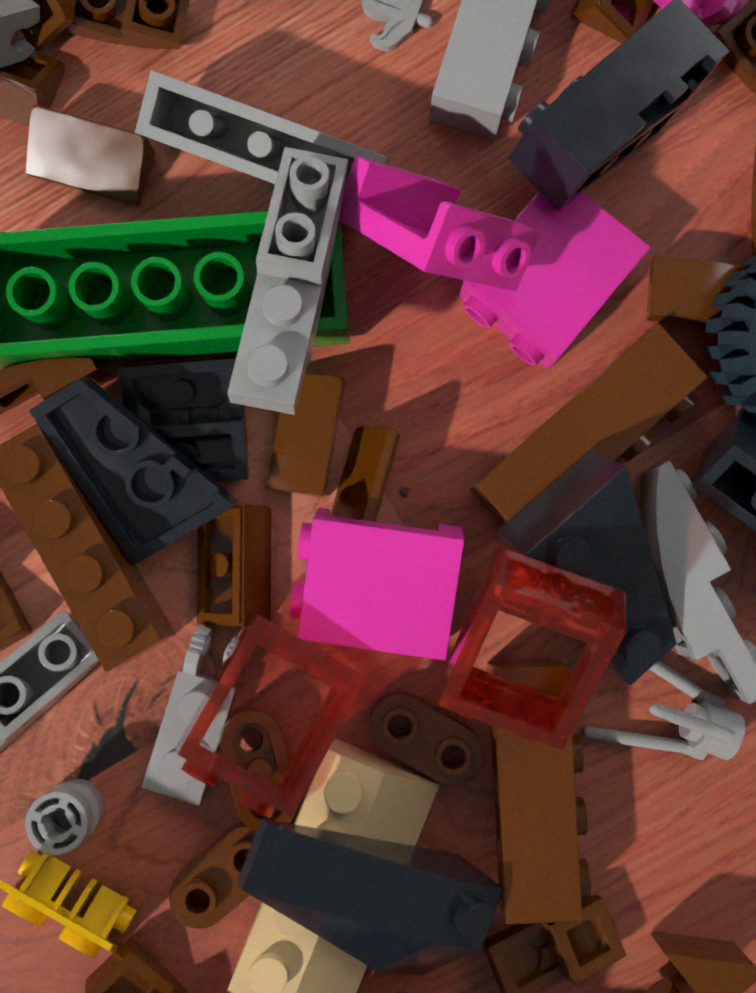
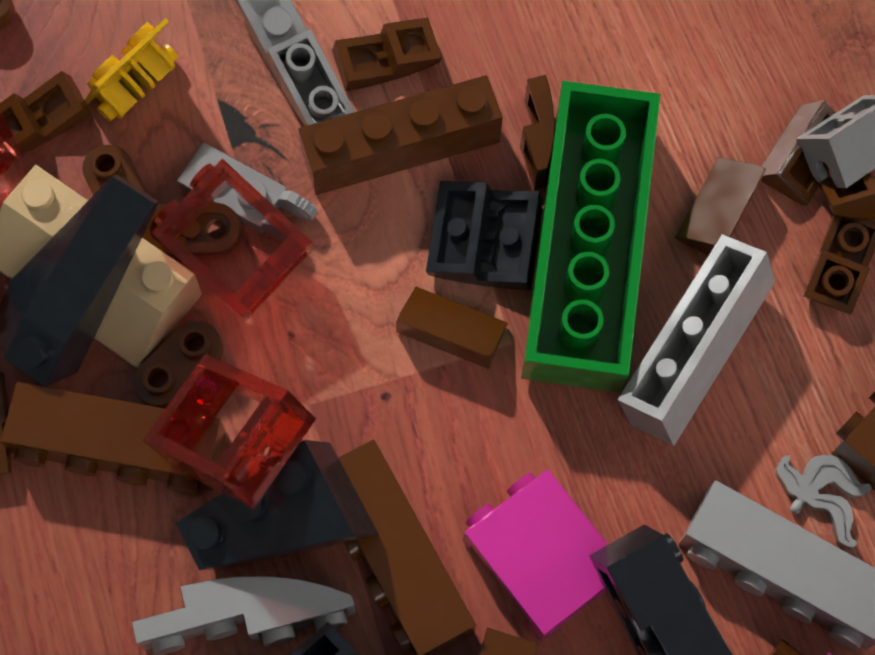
camera: 100 degrees right, 15 degrees down
light grey wheel [25,778,105,856] -> none
black wing [29,376,239,566] -> none
reddish brown slope [197,504,271,627] -> none
light grey slope [227,147,348,415] -> none
dark pink panel [290,508,464,661] -> none
reddish brown slope [330,426,400,522] -> none
dark pink panel [339,156,540,291] -> none
light grey plant [581,660,745,760] -> none

